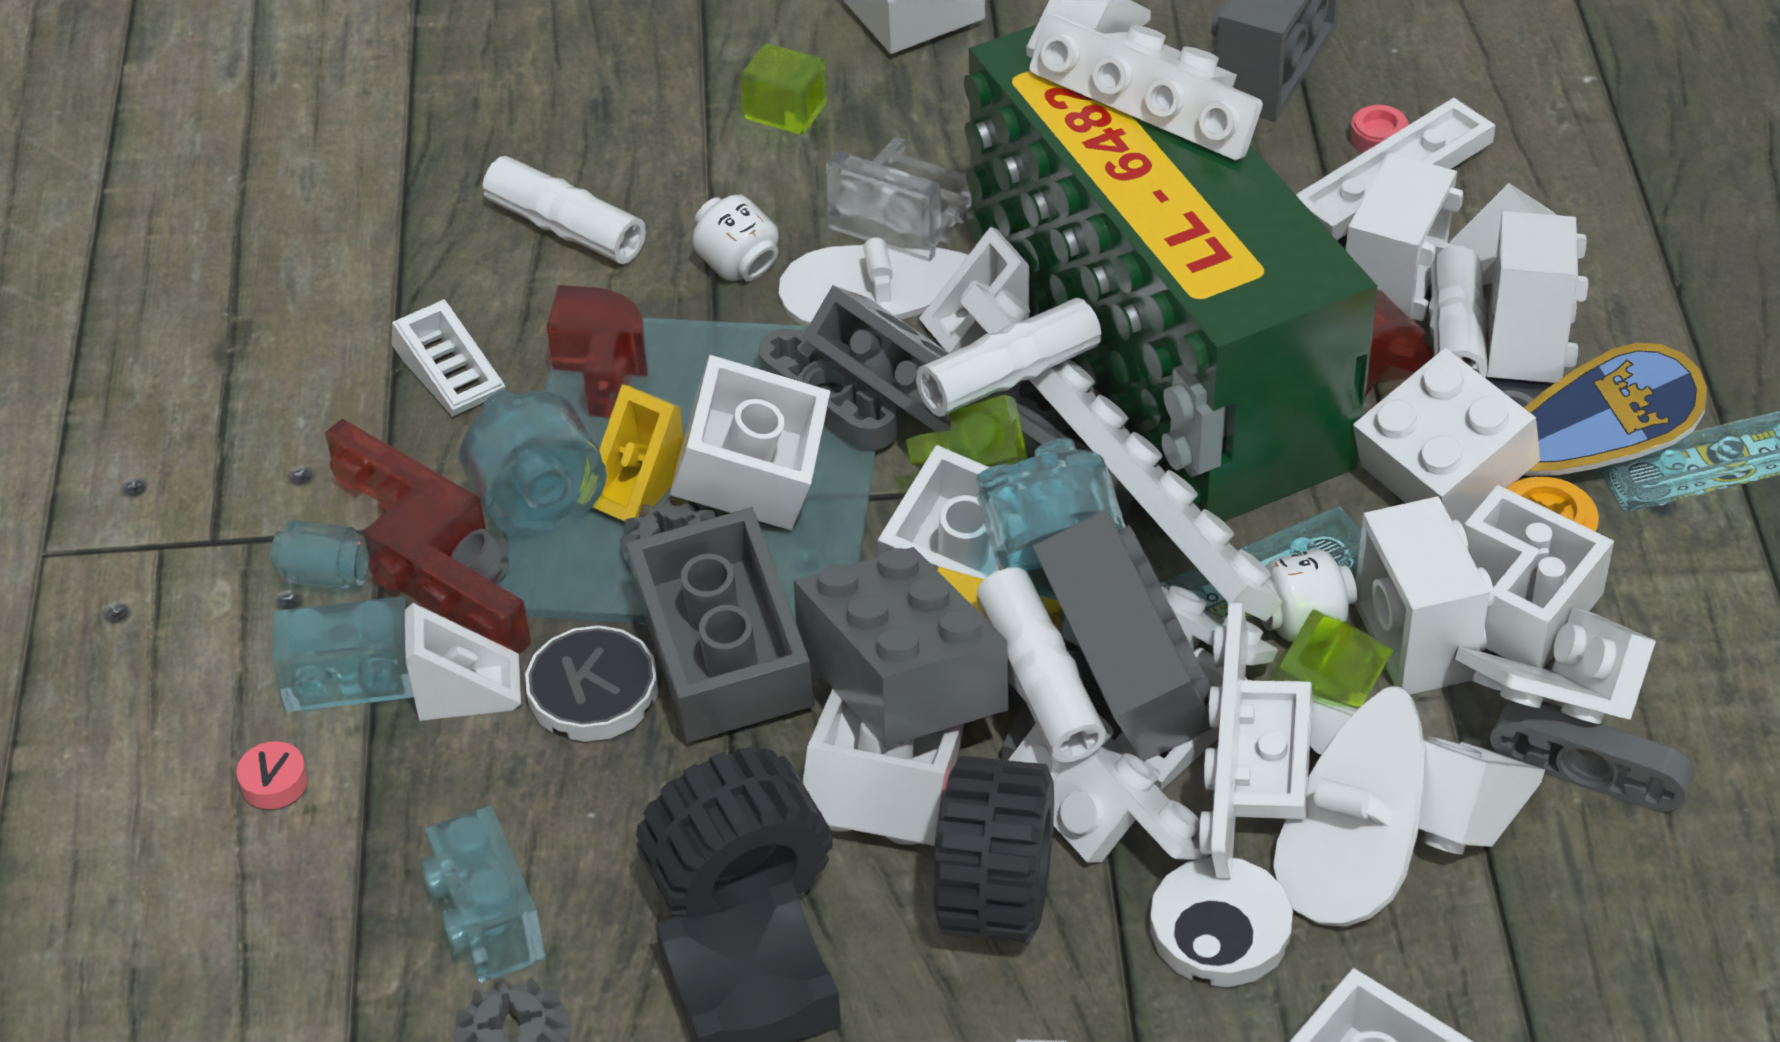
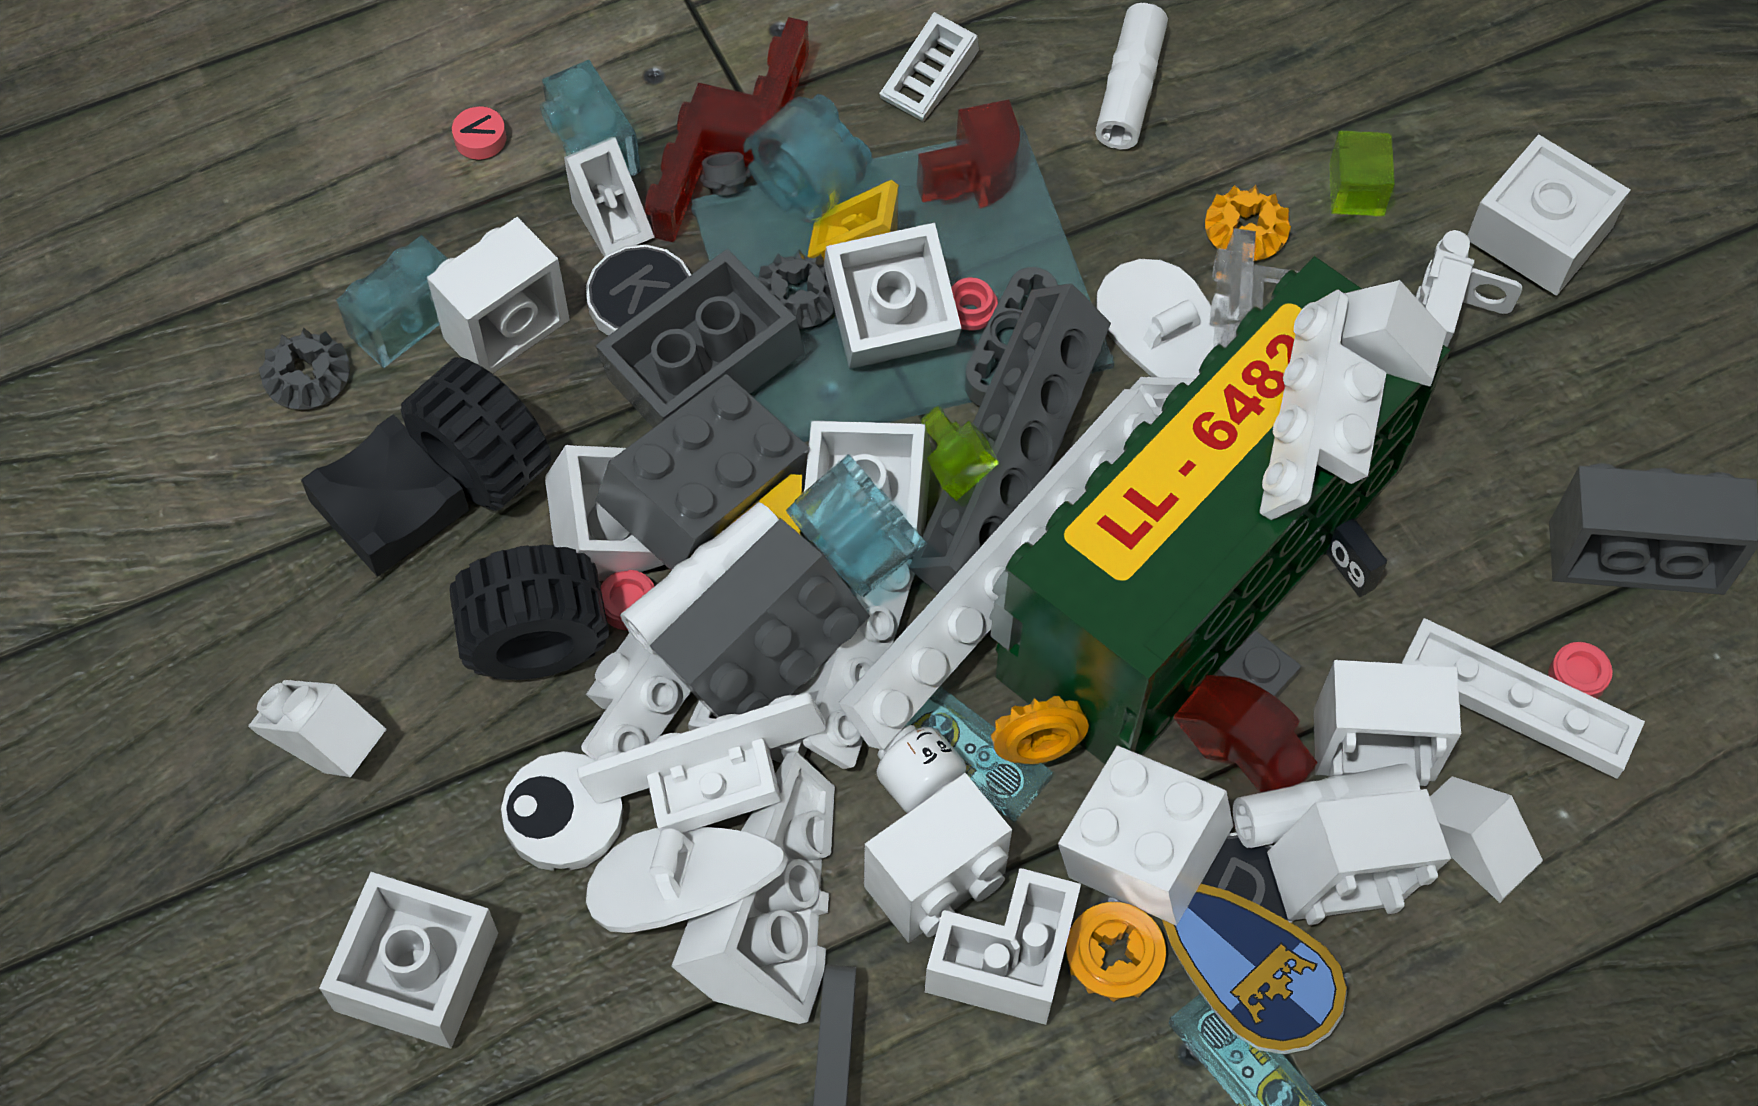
camera: 65 degrees right, 15 degrees up
clear light blue brick [271,519,372,590] -> none
white head [692,195,779,281] -> none
white axle [916,298,1101,417] -> none
clear neon green panel [1280,609,1394,707] -> none
white bracket [1455,607,1656,724] -> none
none -> white brick [427,217,570,374]
none -> light orange gear [991,696,1089,764]
none -> light orange gear [1205,185,1291,261]
none -> white piece [1416,230,1522,347]

